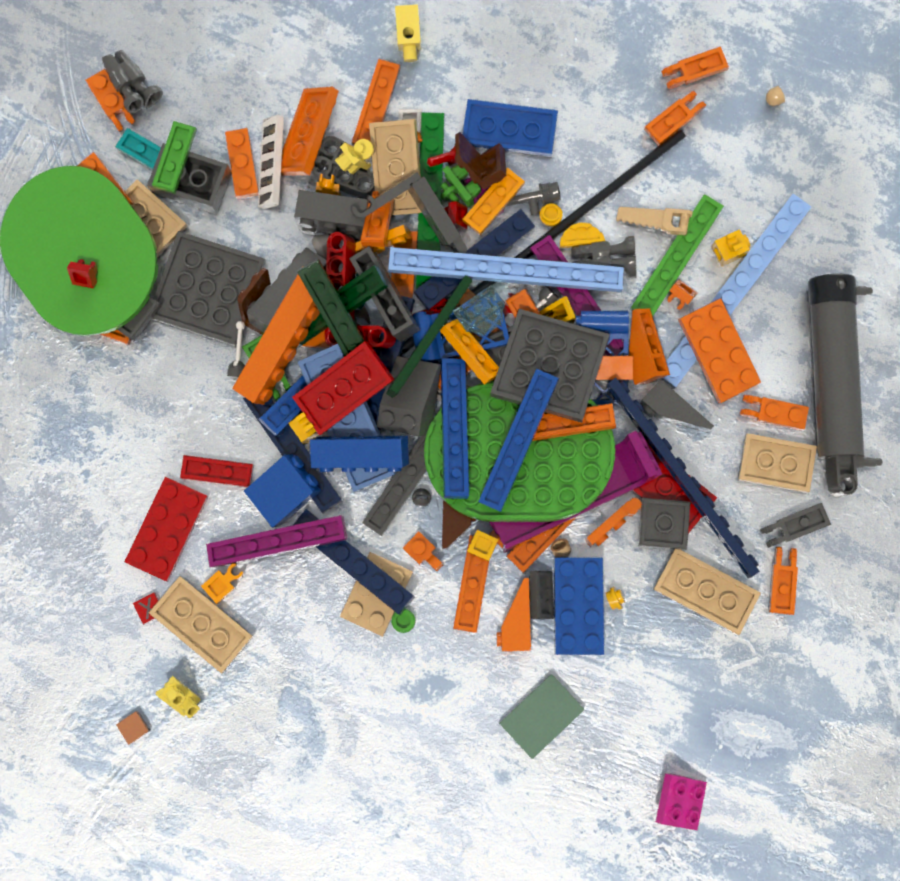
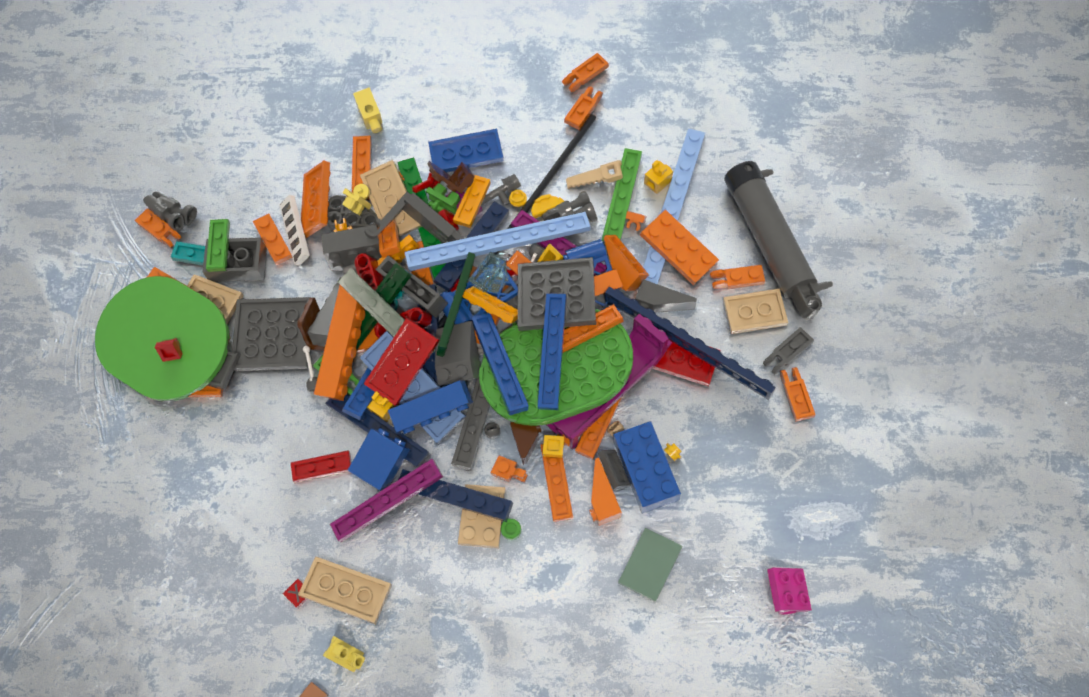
camera: 20 degrees left, 15 degrees down
red plate [124,477,209,582] -> none
light orange plate [201,563,244,604] -> none
orange hinge [585,497,642,547] -> none
dark grey tile [638,498,690,550] -> none
tan plate [653,549,761,635] -> none
tan hinge [766,86,785,106] -> none

